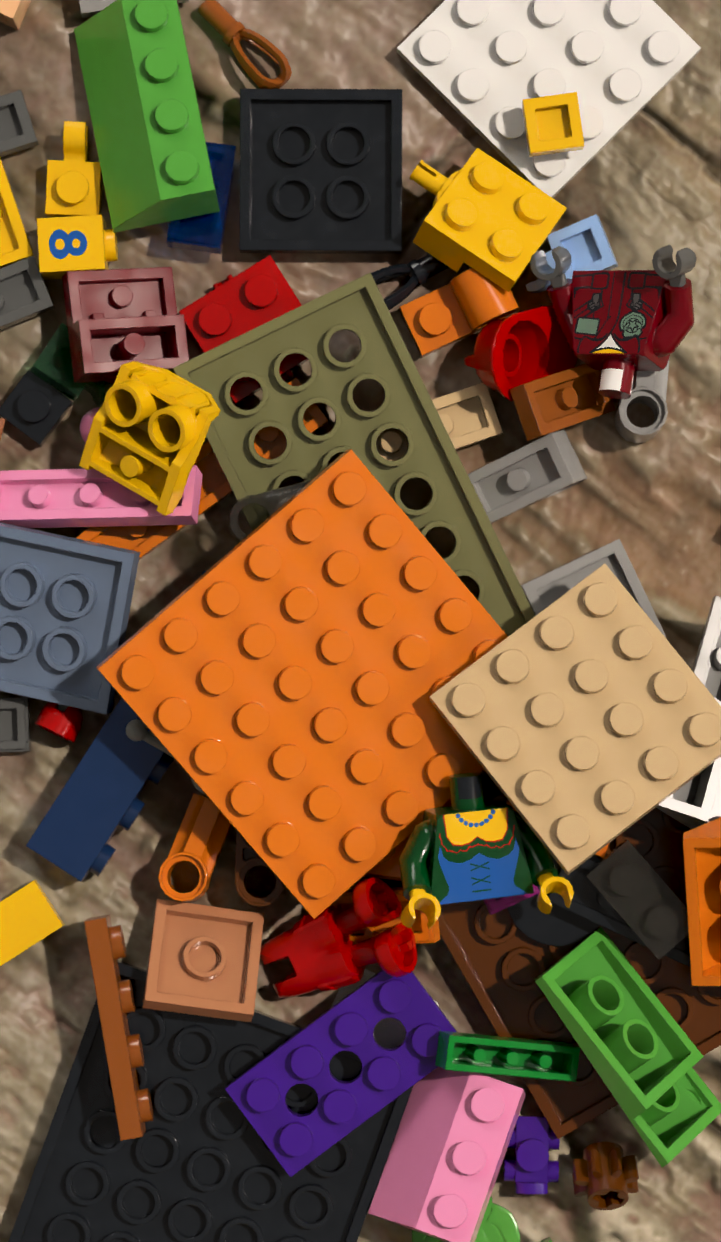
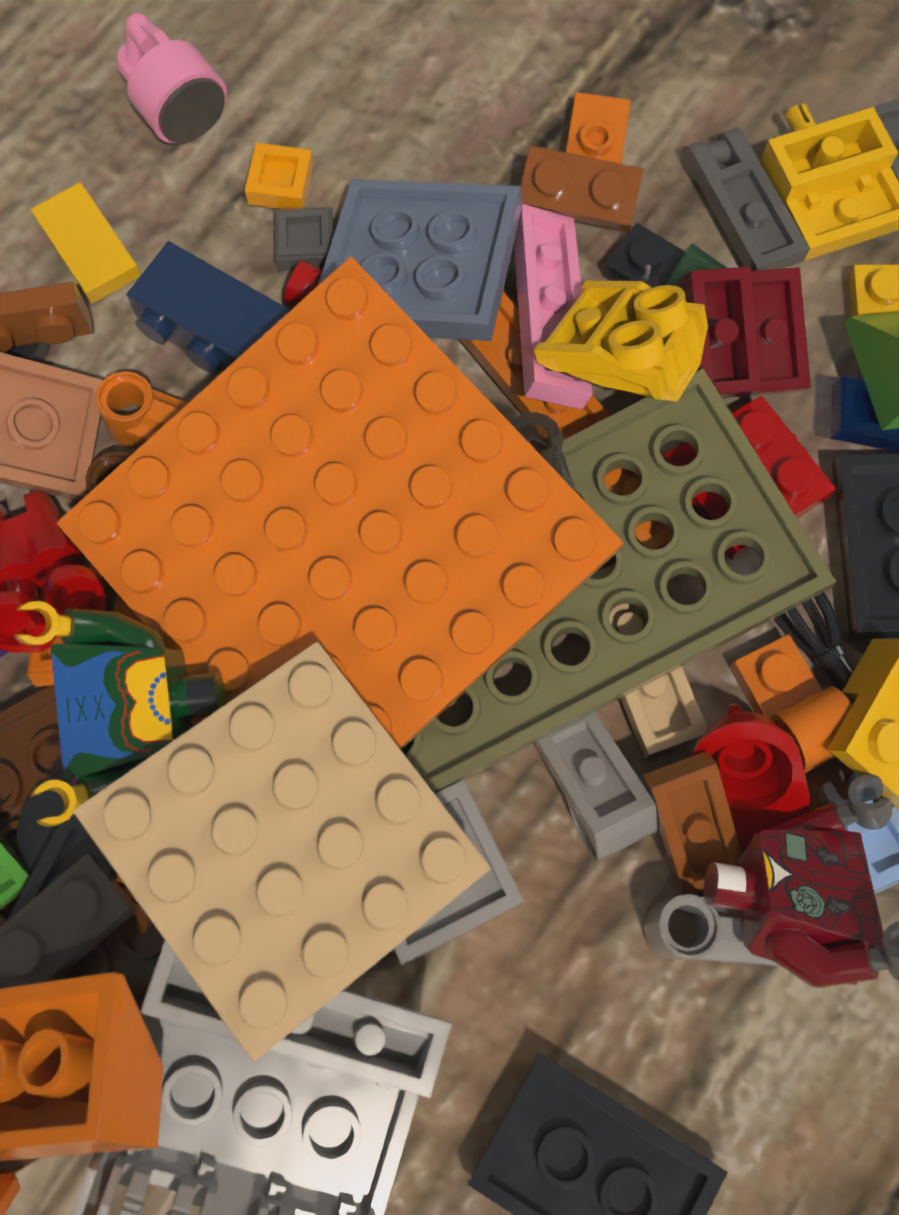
camera: 90 degrees right, 15 degrees down
yellow brick [37,215,118,280] -> none

